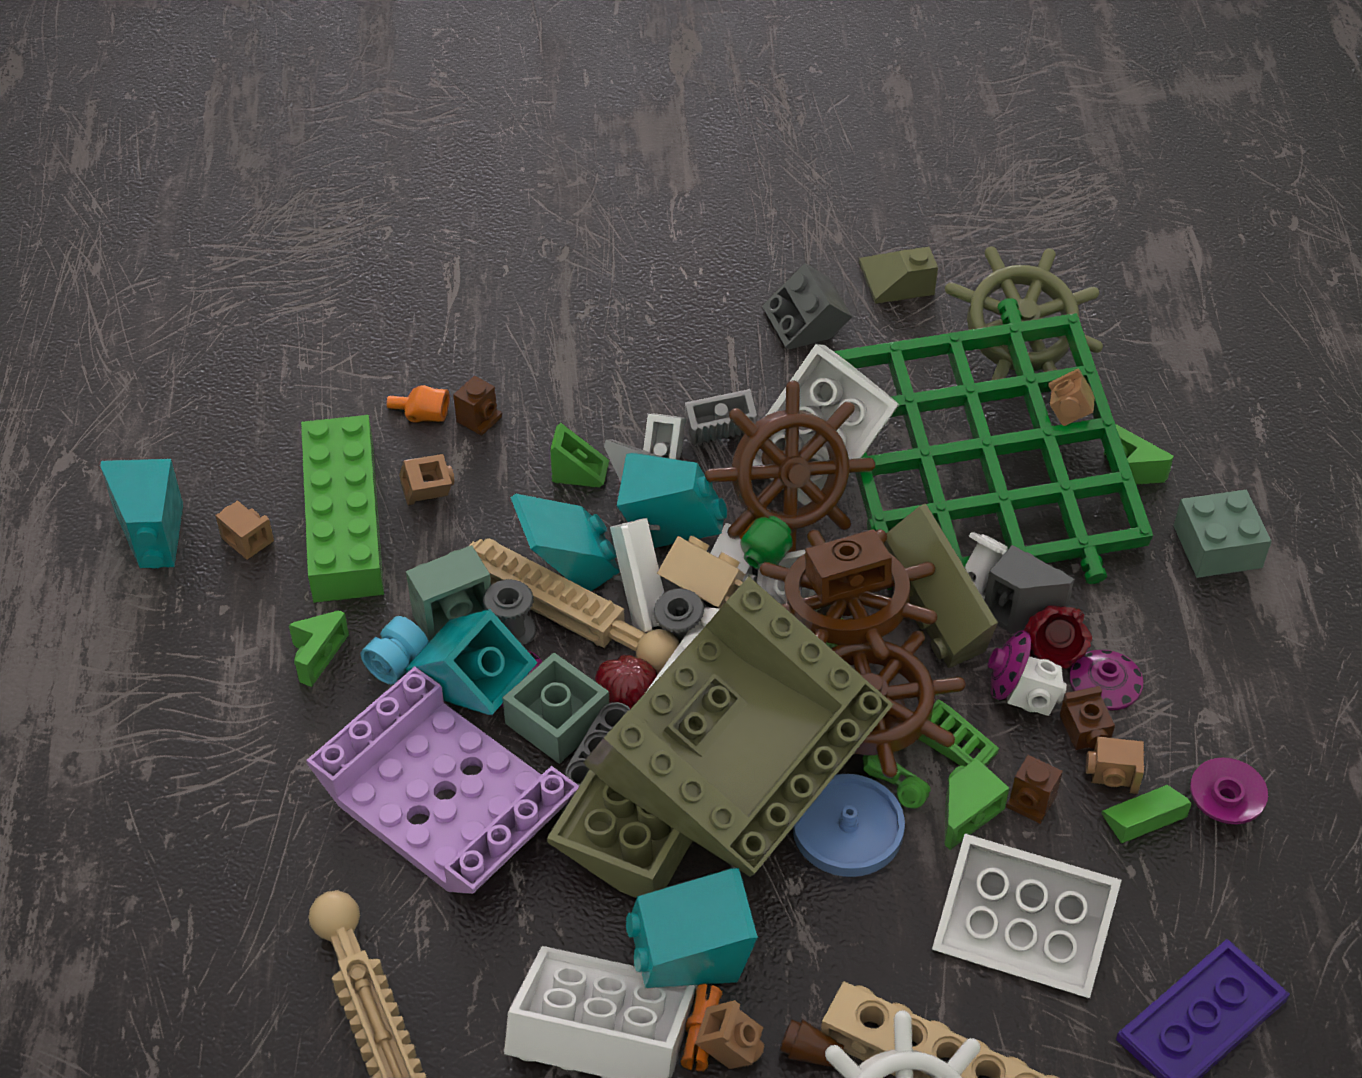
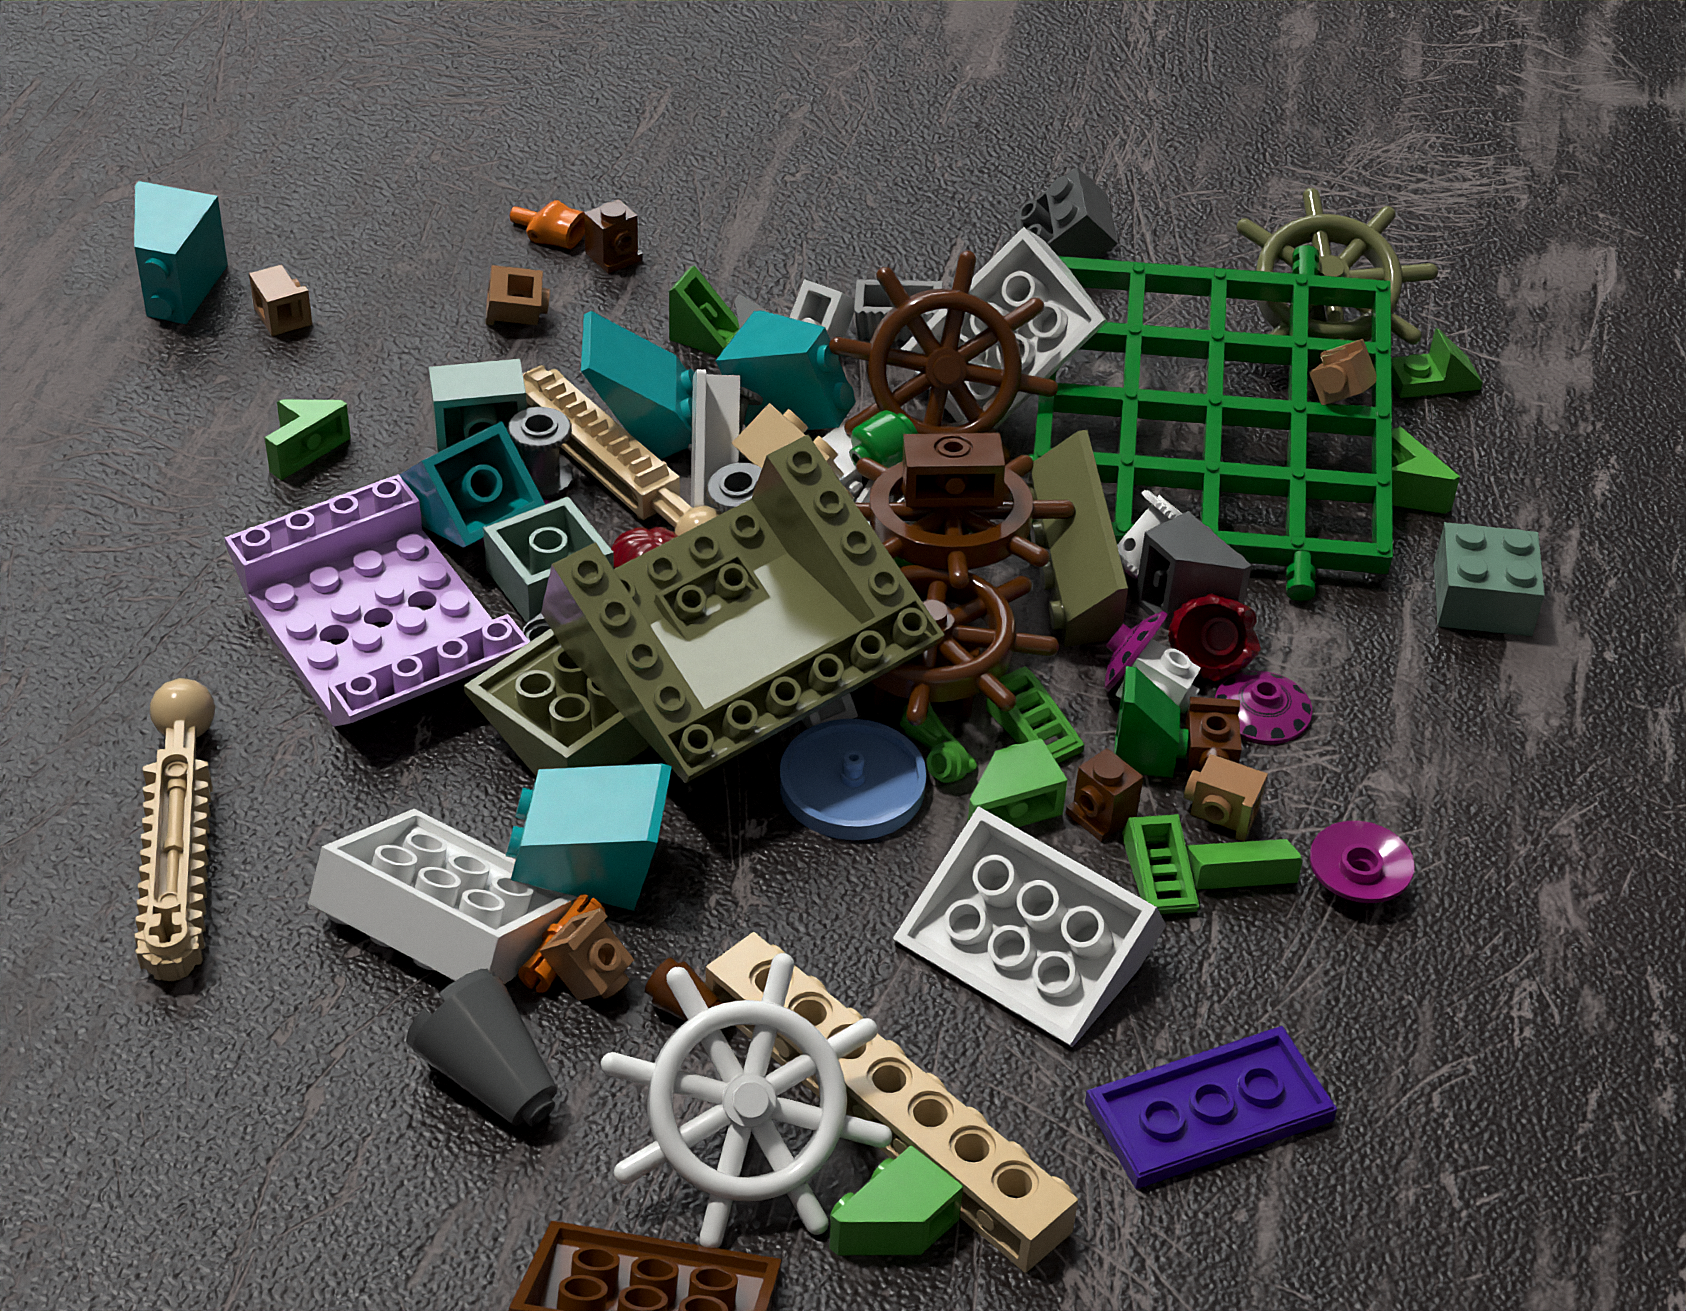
camera: 15 degrees right, 5 degrees down
bright green brick [301,415,384,603] -> none
medium azure wheel [360,616,429,685] -> none
olive slope [859,247,938,304] -> none
none -> green slope [1114,666,1189,778]
none -> bright green slope [1122,814,1199,914]
none -> bright green slope [1391,328,1483,398]

